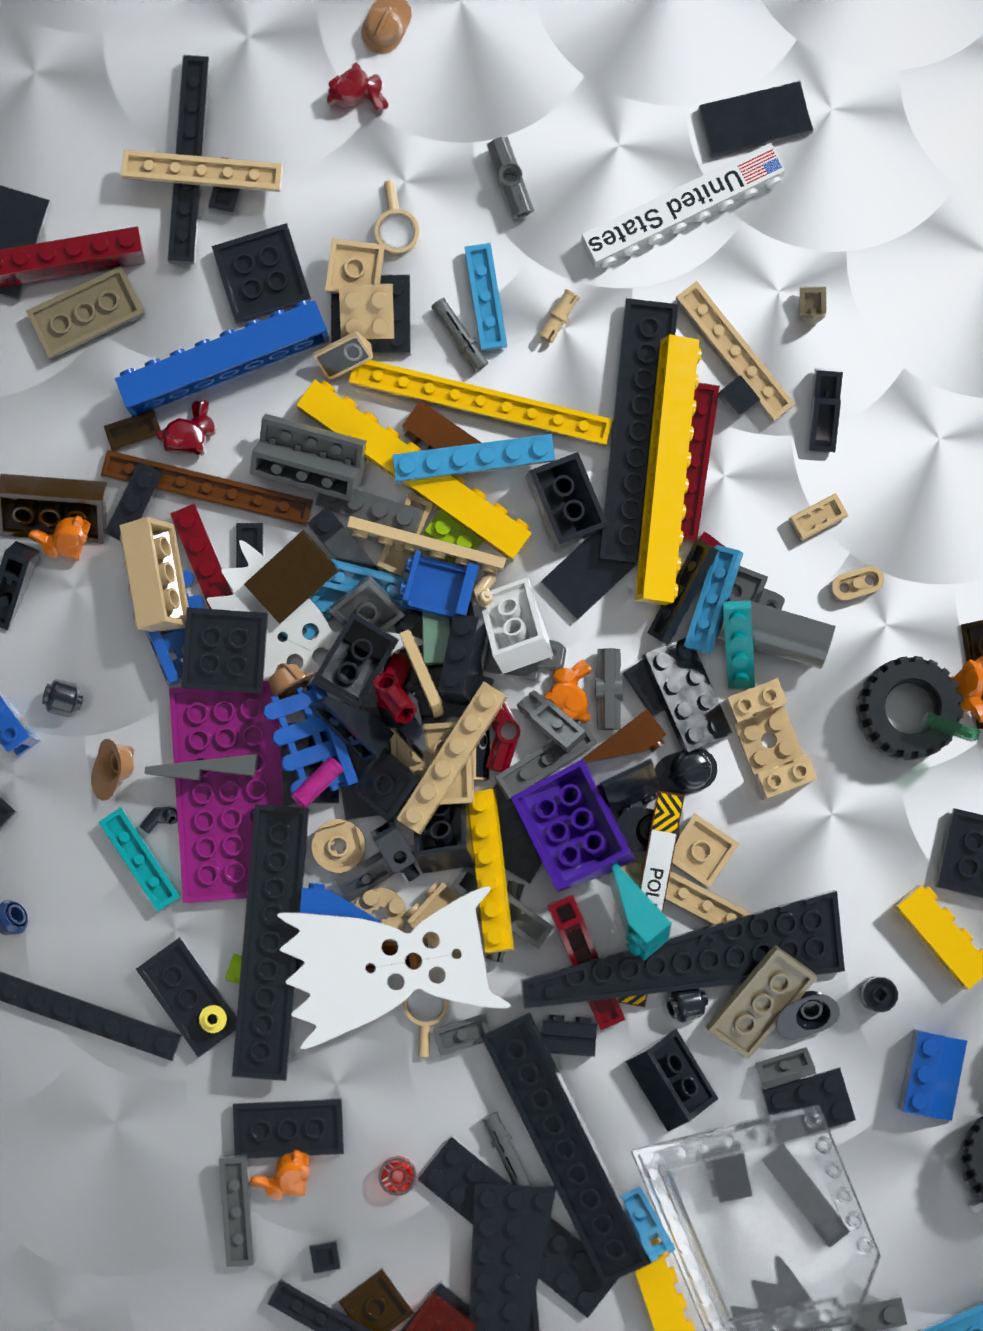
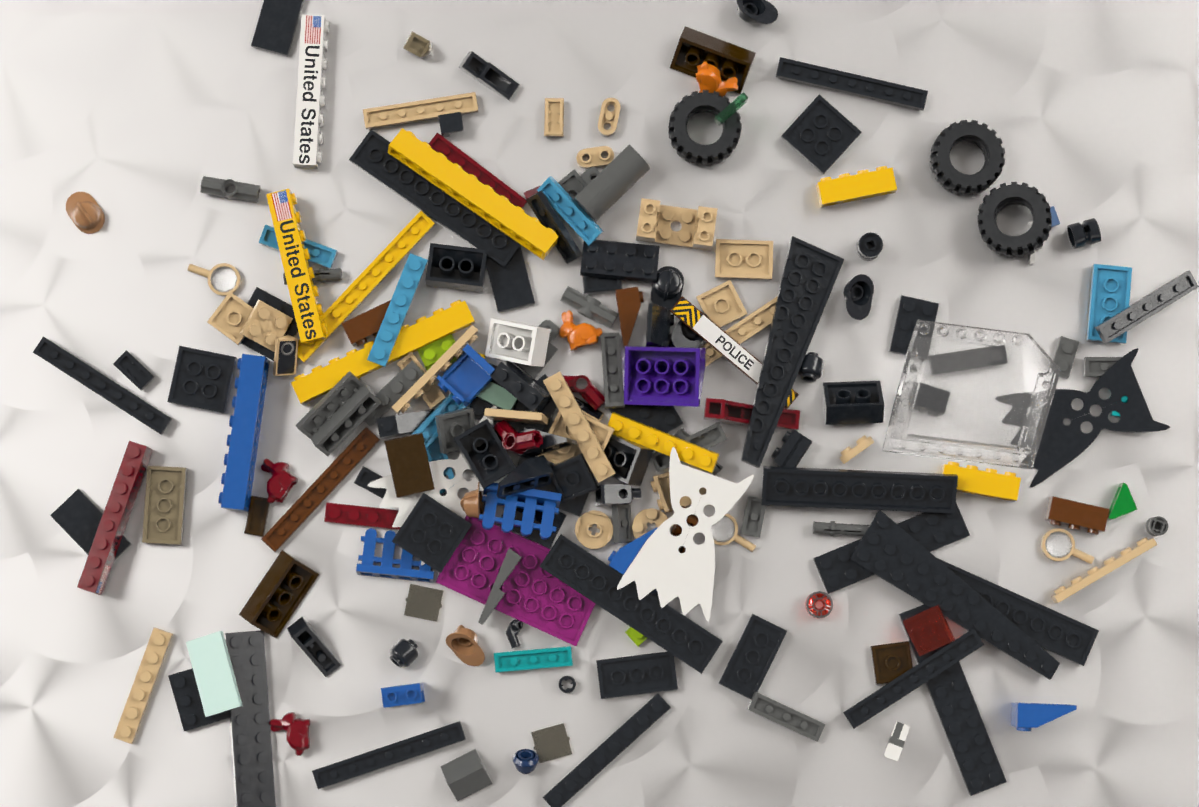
camera: 60 degrees left, 0 degrees up
orange animal [28,516,91,561] -> none
black plate [104,461,165,541] -> none
tan slope [120,517,189,632] -> none
tan plate [121,150,283,192] -> none
light yellow plate [199,1005,227,1033] -> none
orange animal [249,1150,309,1200] -> none
dark pink piece [292,757,343,808] -> none
black plate [309,1240,341,1274] -> none
dark red animal [327,62,389,111] -> none
tan arm [473,572,496,607] -> none
dark grey hinge [516,690,586,753] -> none
tan pin [538,289,580,343] -> none
teal slope [610,863,672,960] -> none
dark azure plate [621,1186,676,1263] -> none
dark tan plate [706,945,818,1059] -> none
teal plate [723,601,755,689] -> none
dark grey plate [755,1047,816,1090] -> none
blue slope [898,1029,967,1121] -> none
none -> yellow brick [266,189,328,344]
none -> clear smoke piece [404,584,444,622]
none -> clear smoke piece [531,723,572,763]
none -> black bush [559,676,576,693]
none -> tan plate [576,146,614,169]
none -> tan plate [715,239,773,280]
none -> tan plate [839,435,874,464]

